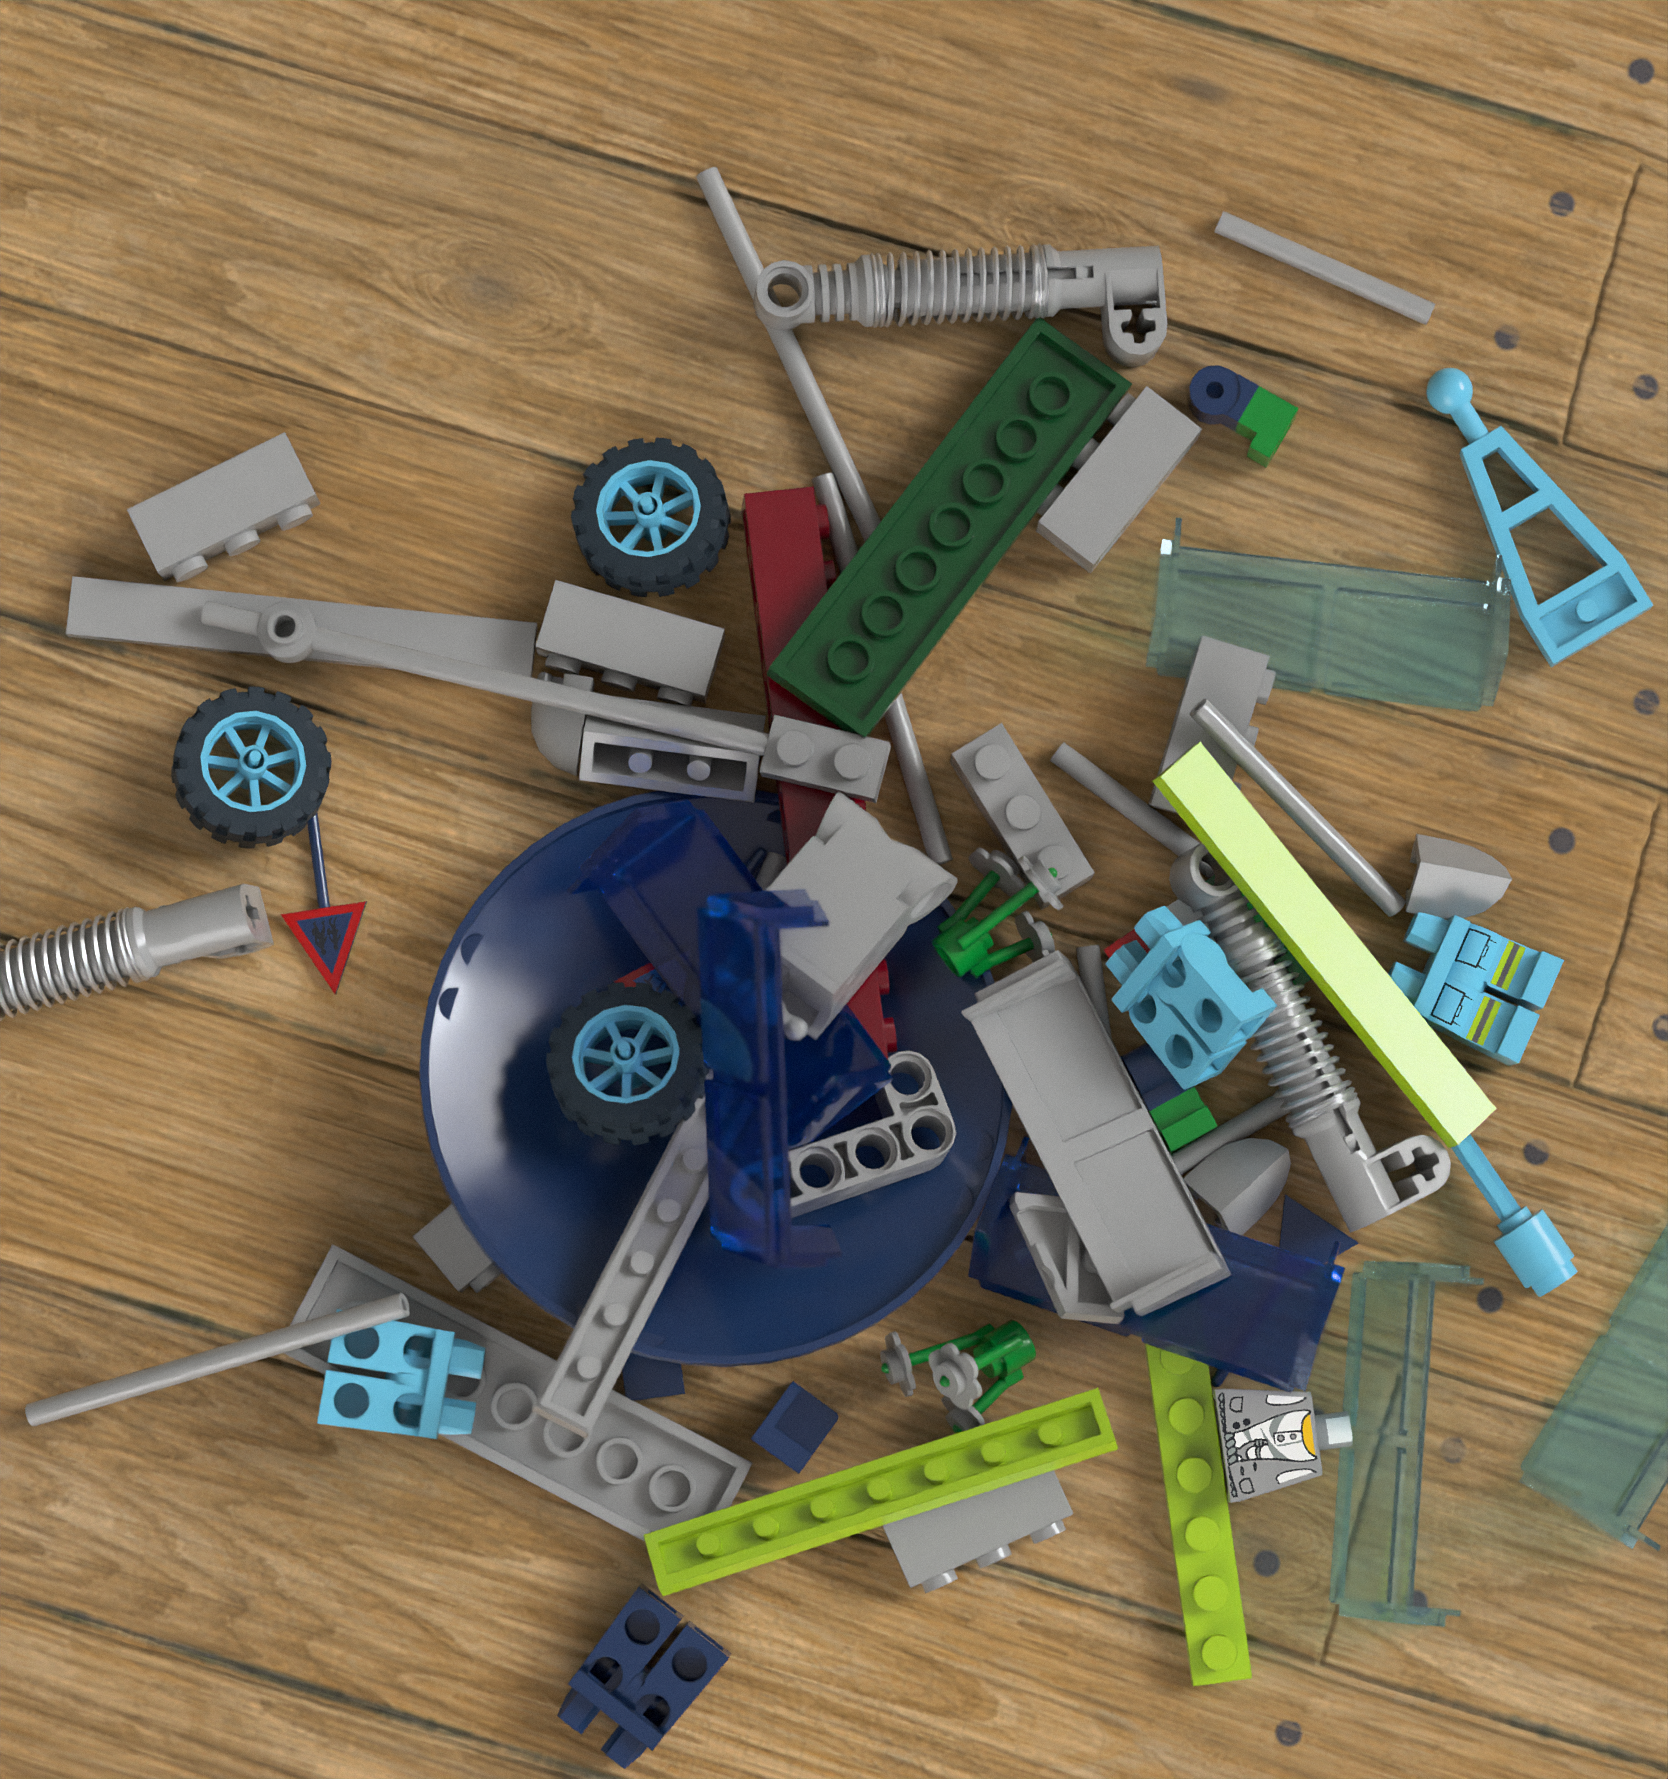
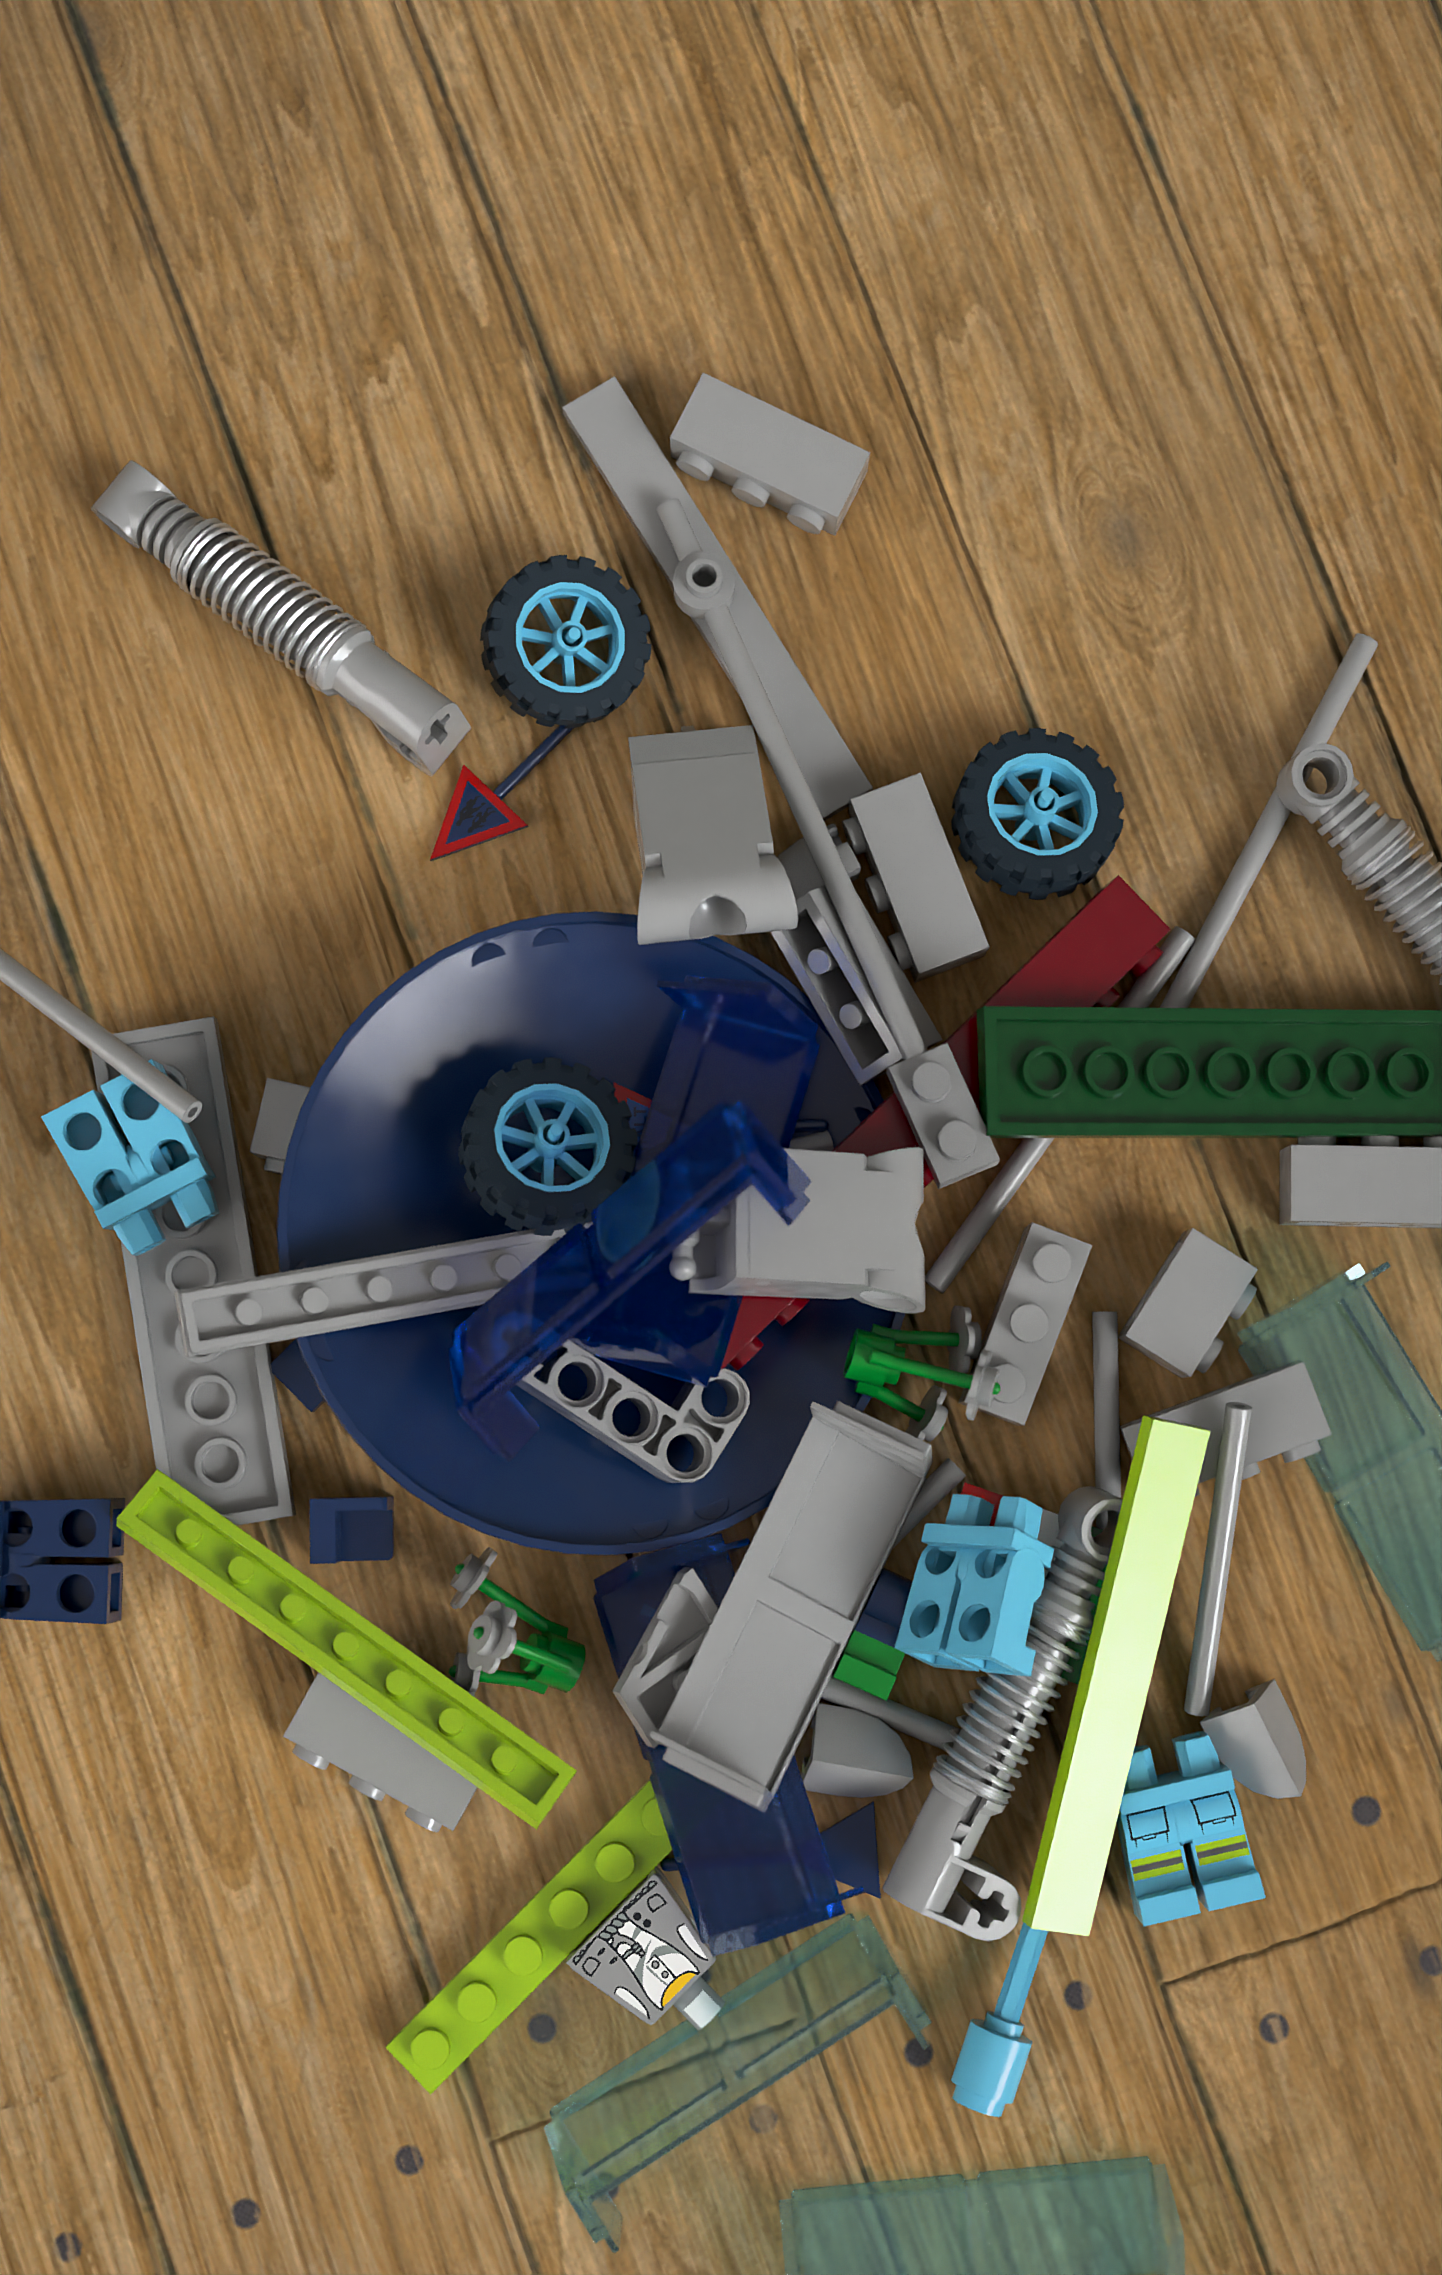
camera: 55 degrees right, 0 degrees up
none -> light grey piece [628,725,798,945]
none -> light grey piece [1118,1228,1258,1378]

